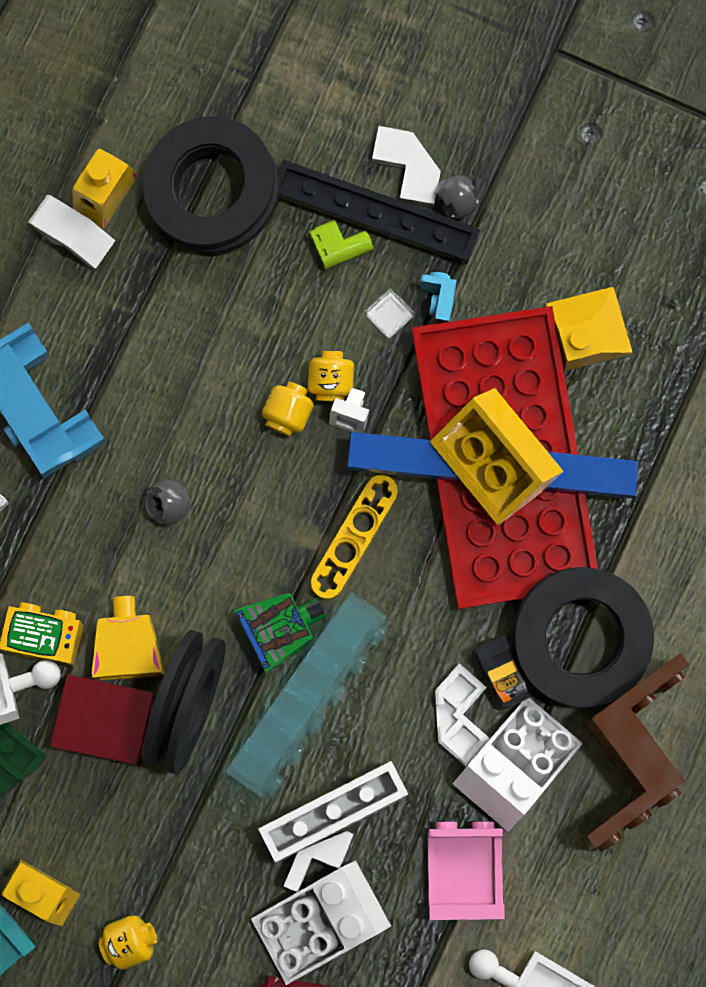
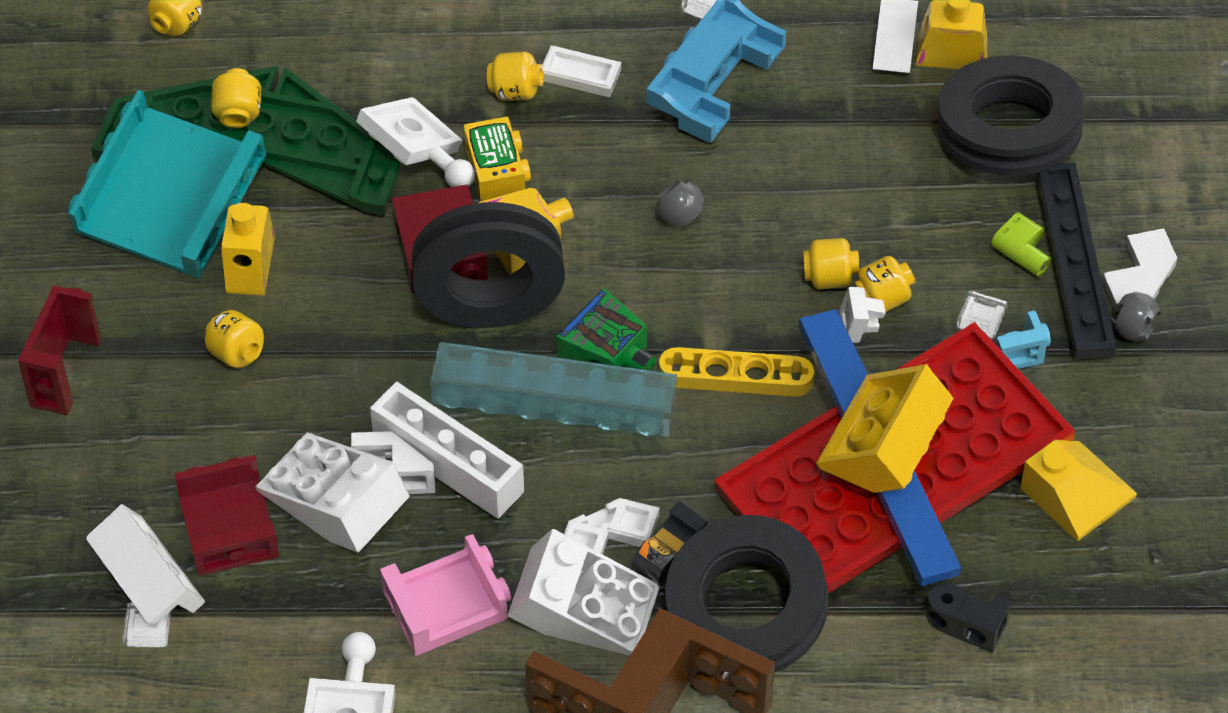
camera: 65 degrees right, 25 degrees down
none -> black leg [927,583,1011,653]

